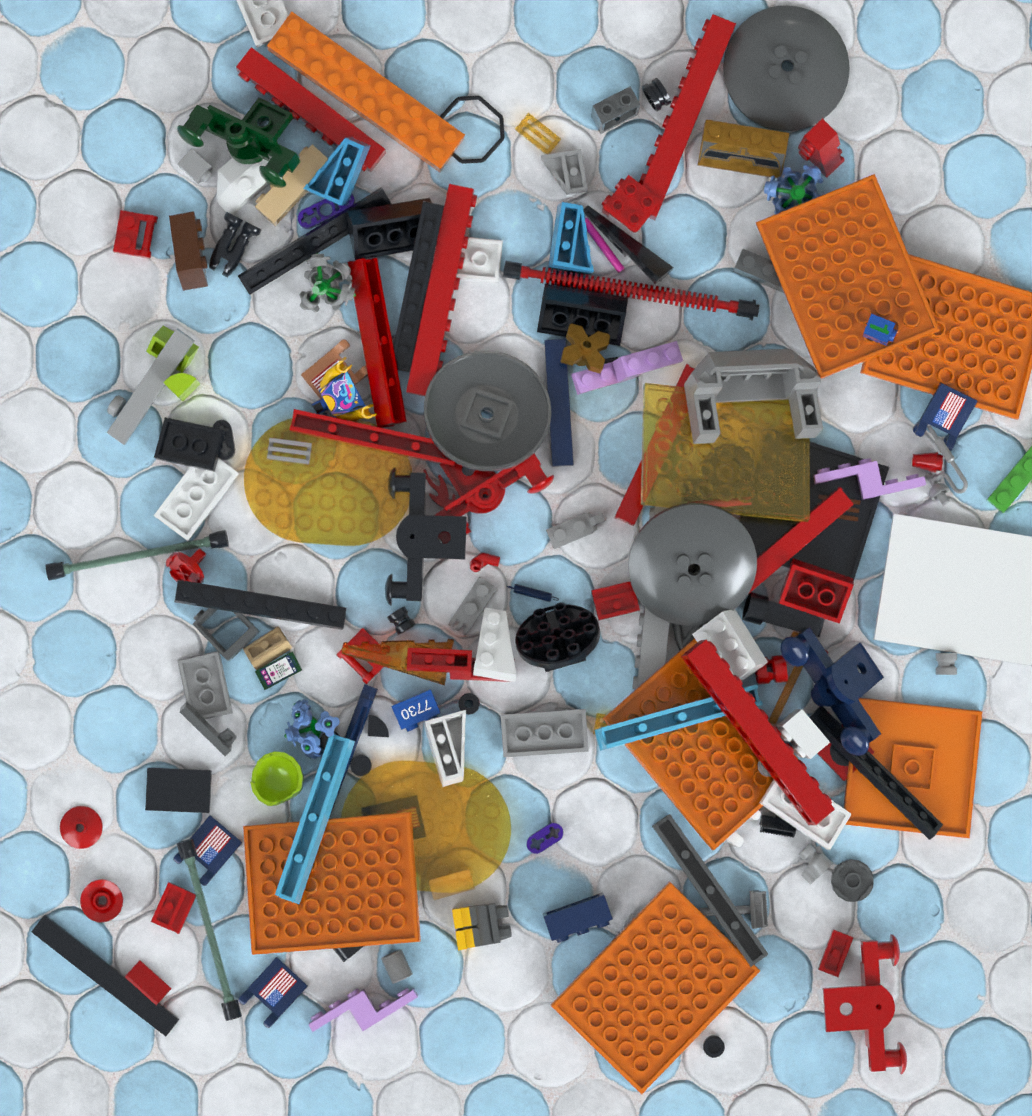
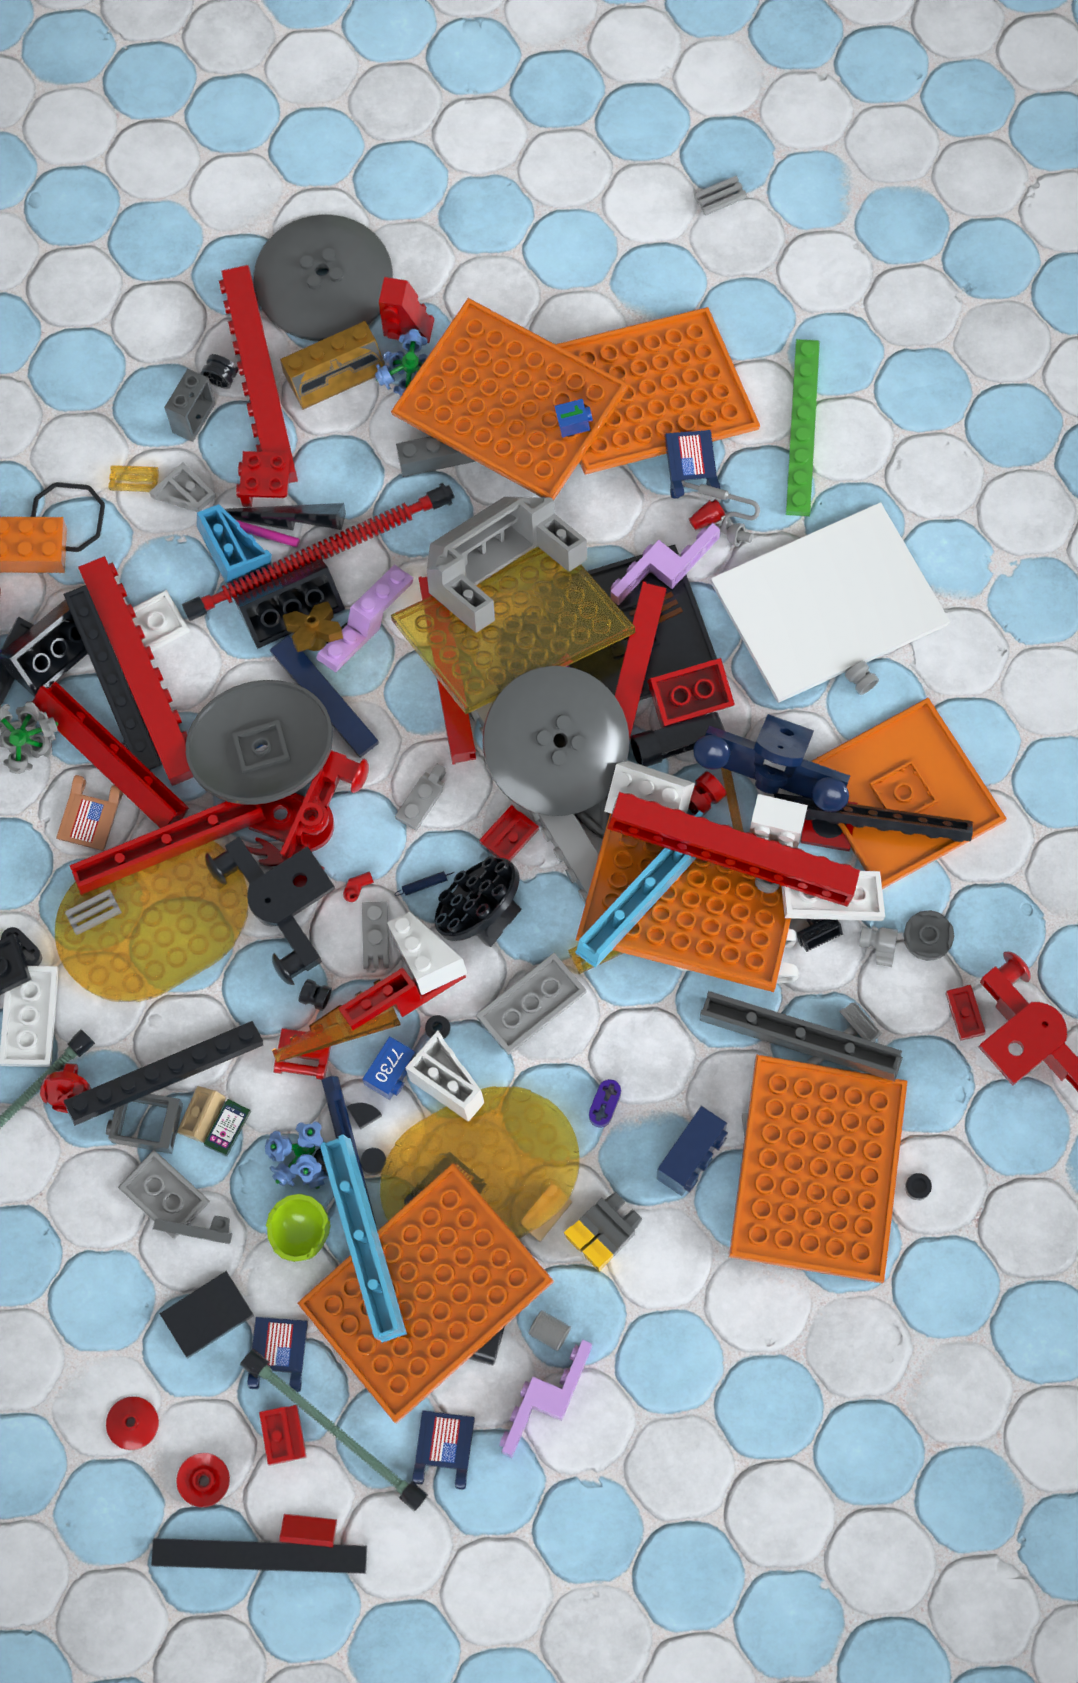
camera: 25 degrees left, 15 degrees down
torso [312,357,376,421] -> none

